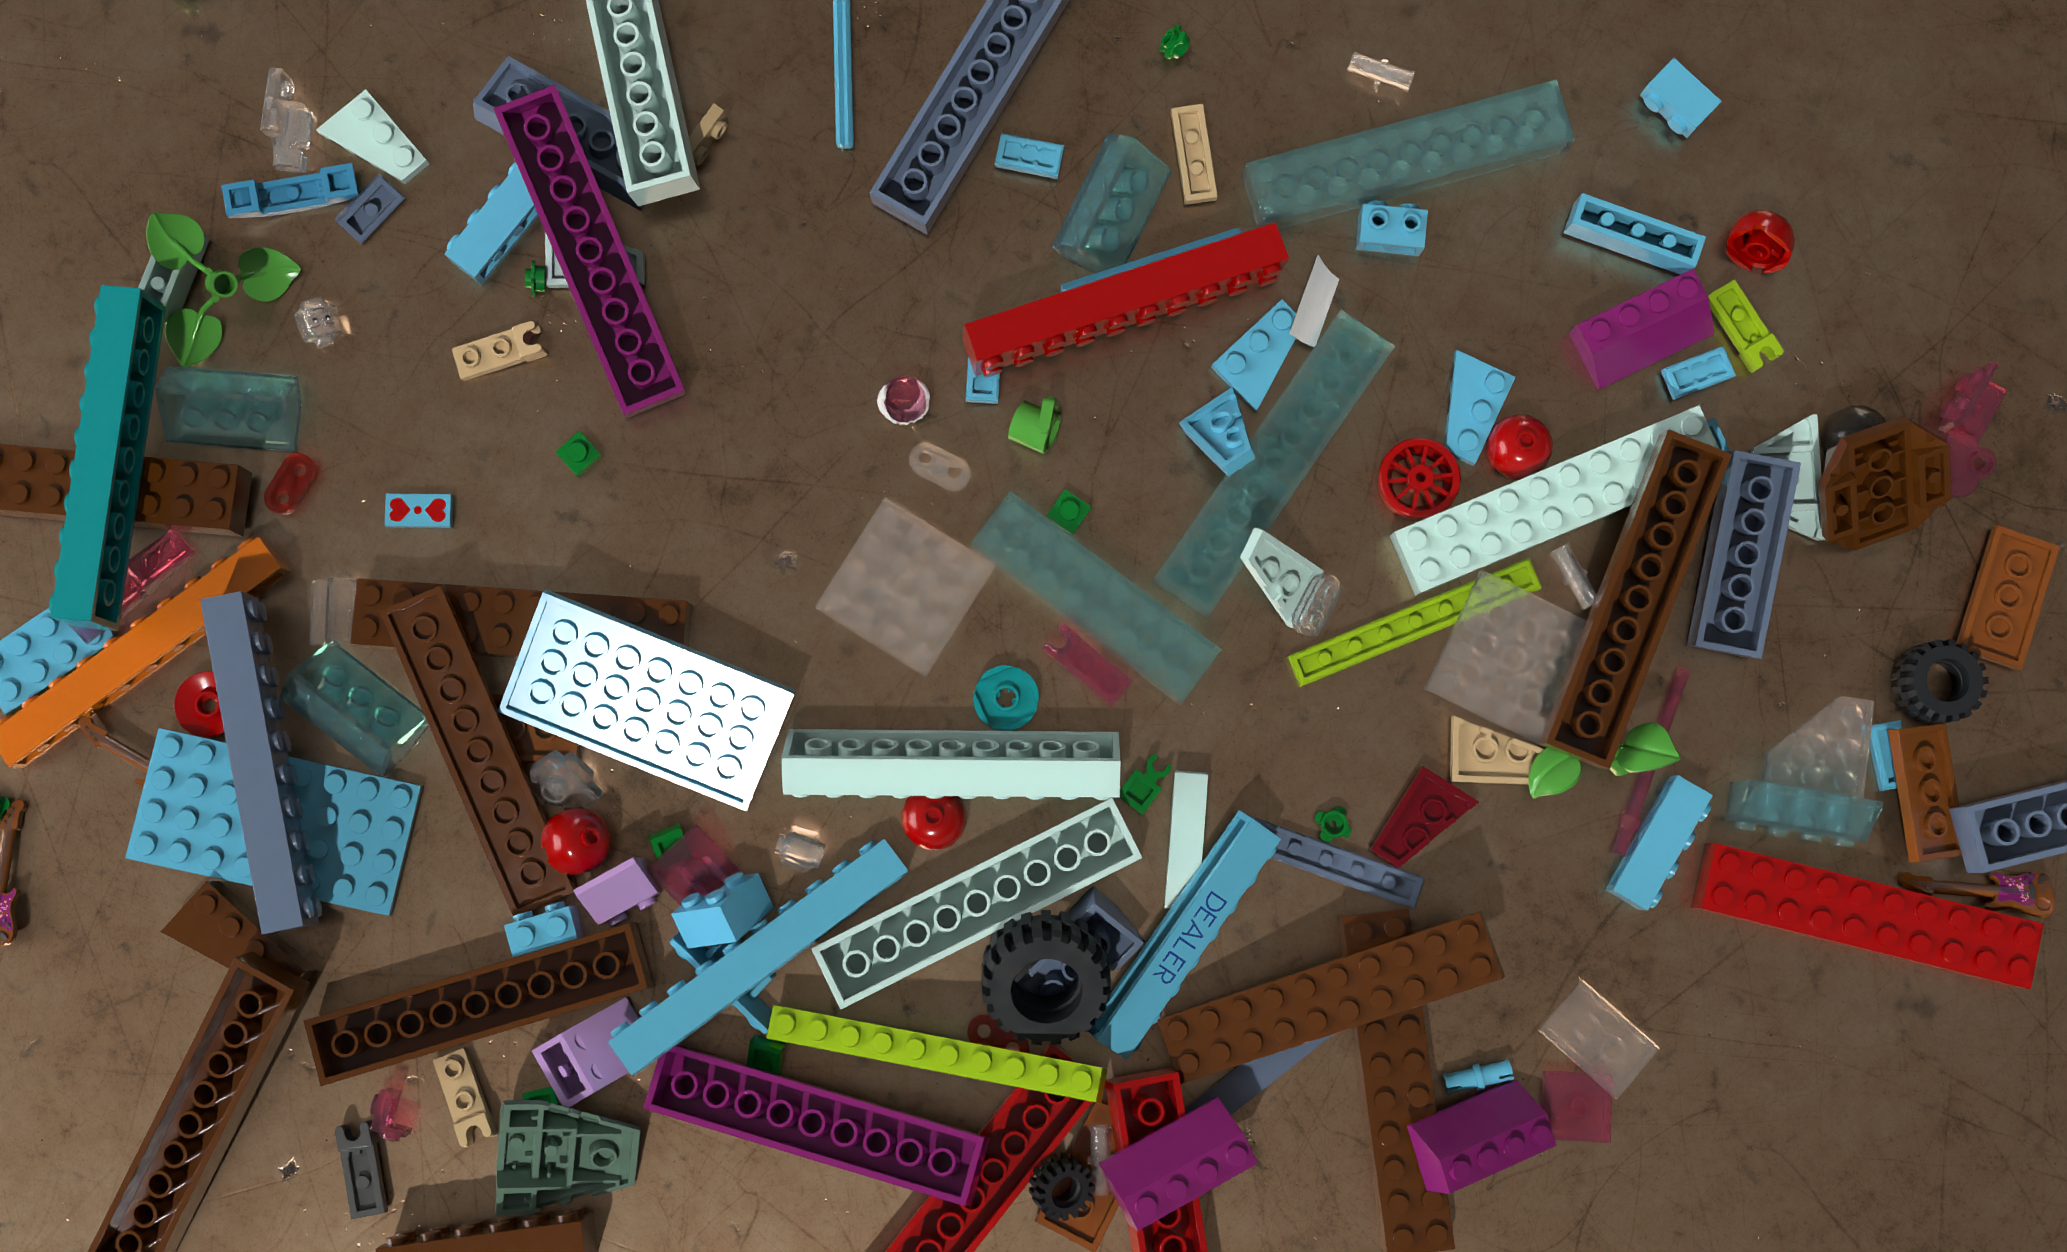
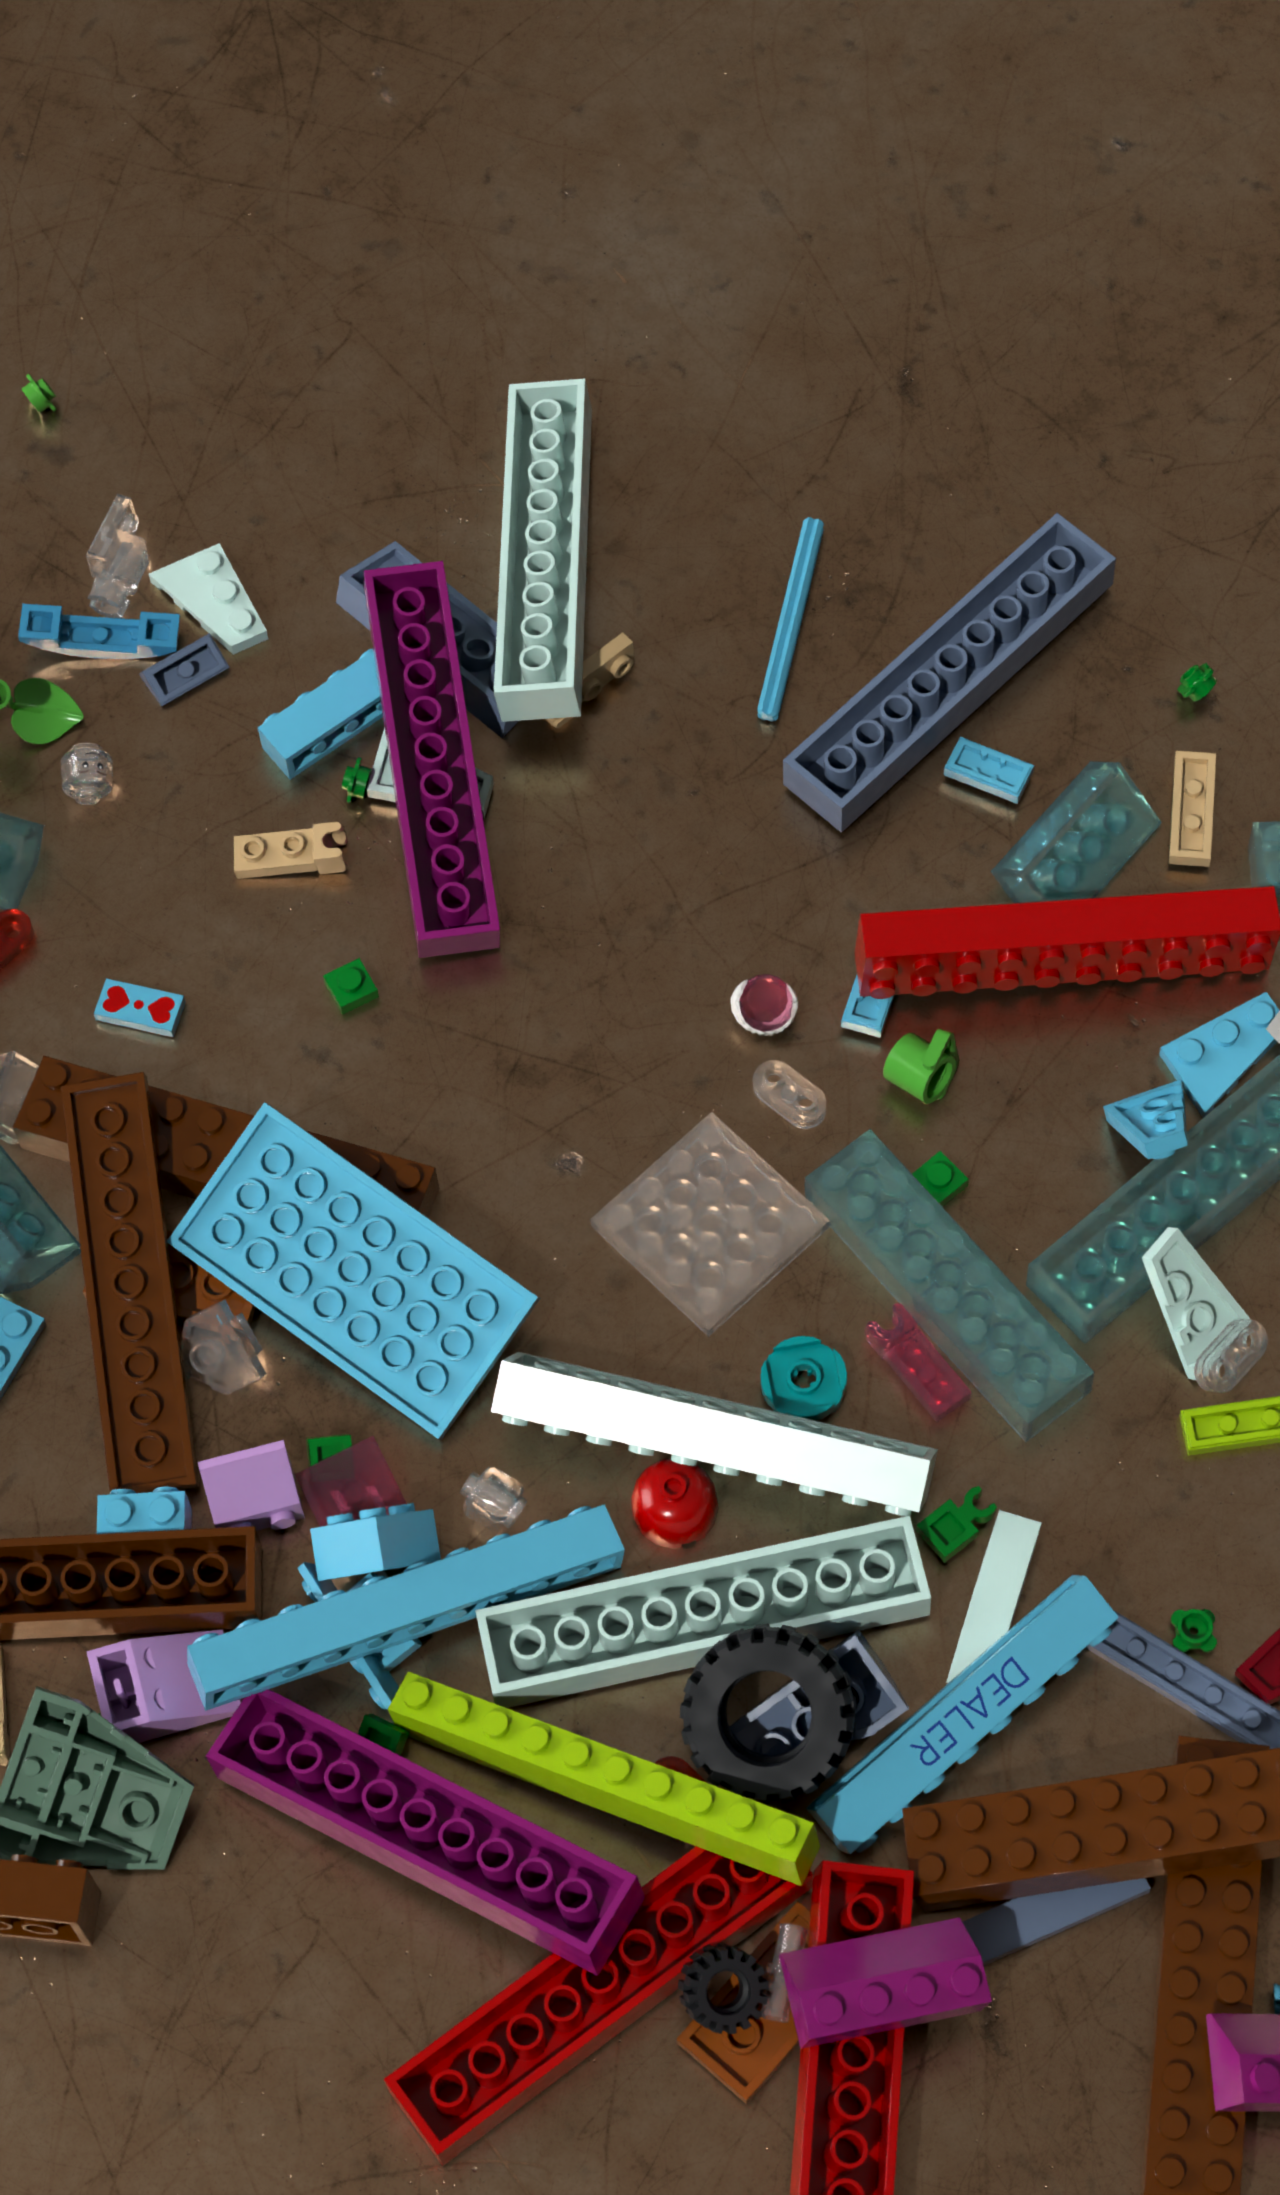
camera: 20 degrees right, 20 degrees down
red cylinder [541,808,611,875] -> none

